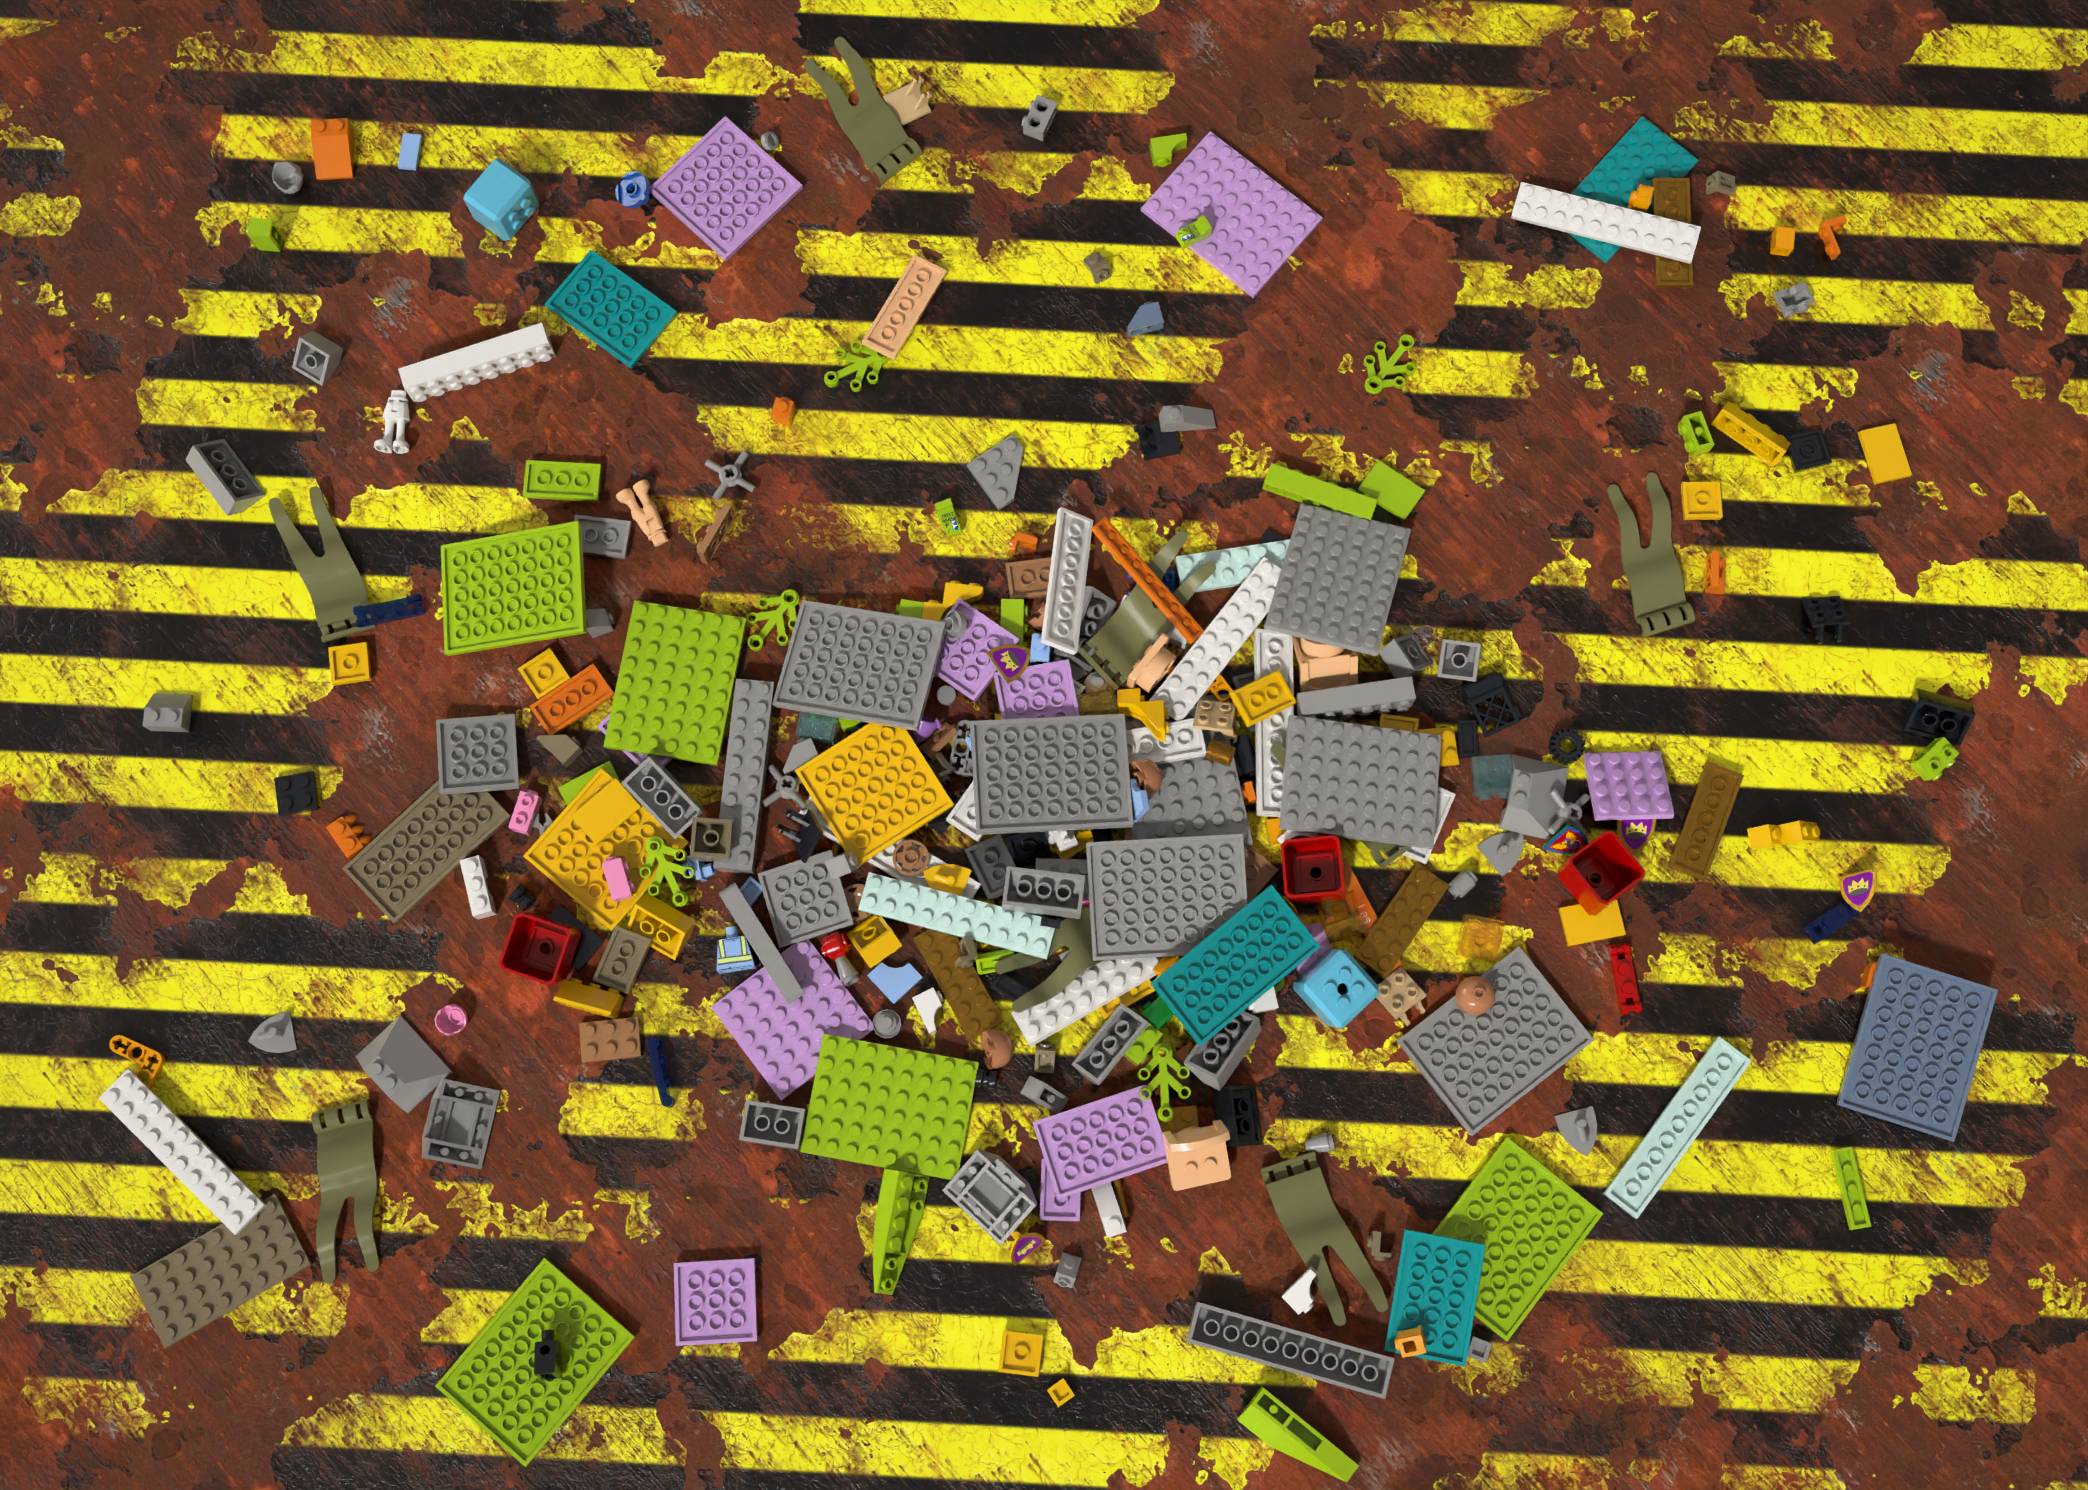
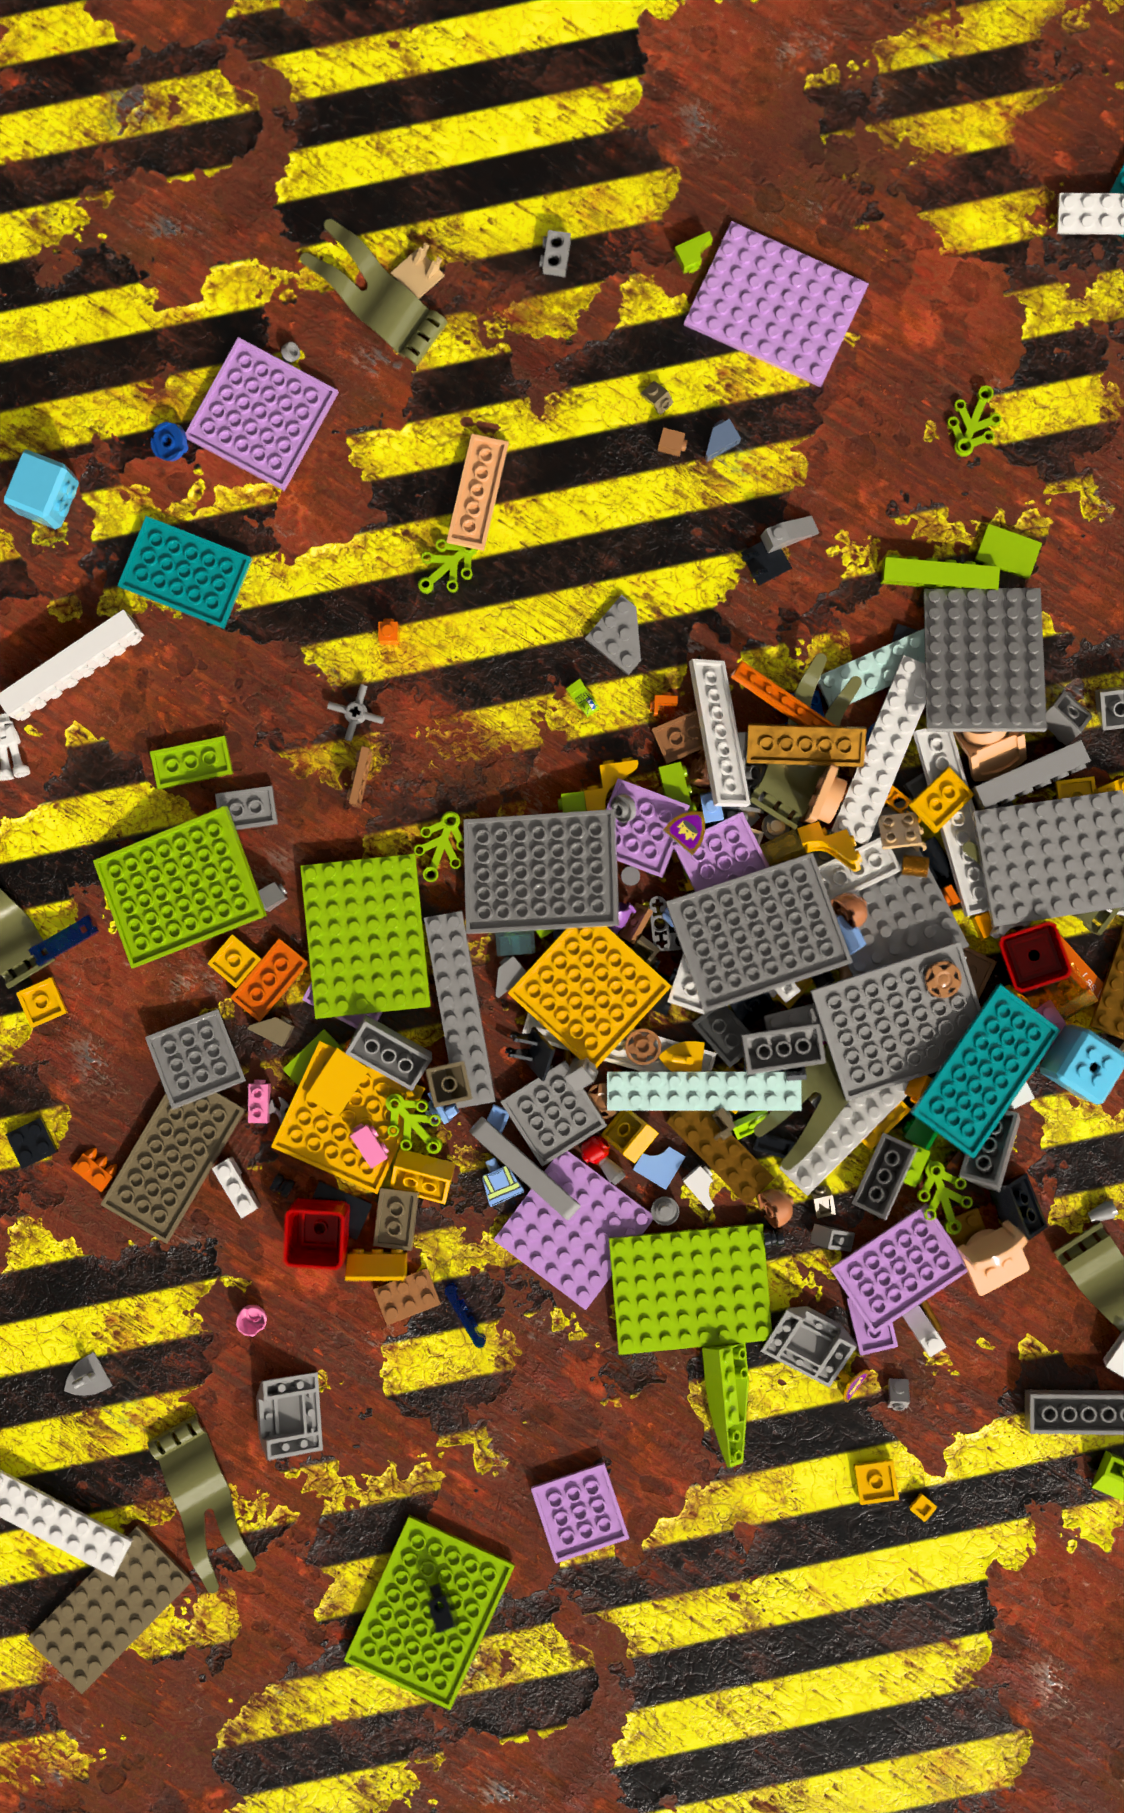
camera: 10 degrees left, 10 degrees up
light grey slope [356,1015,453,1114] -> none
light nougat piece [616,480,668,547] -> none
light grey brick [739,1100,807,1150] -> none
light grey bar [762,764,808,811] -> none
lime leg [1175,215,1212,249] -> none
none -> medium nougat brick [658,428,688,457]
none -> pearl gold plate [747,723,866,767]
none -> medium nougat wheel [924,961,962,998]

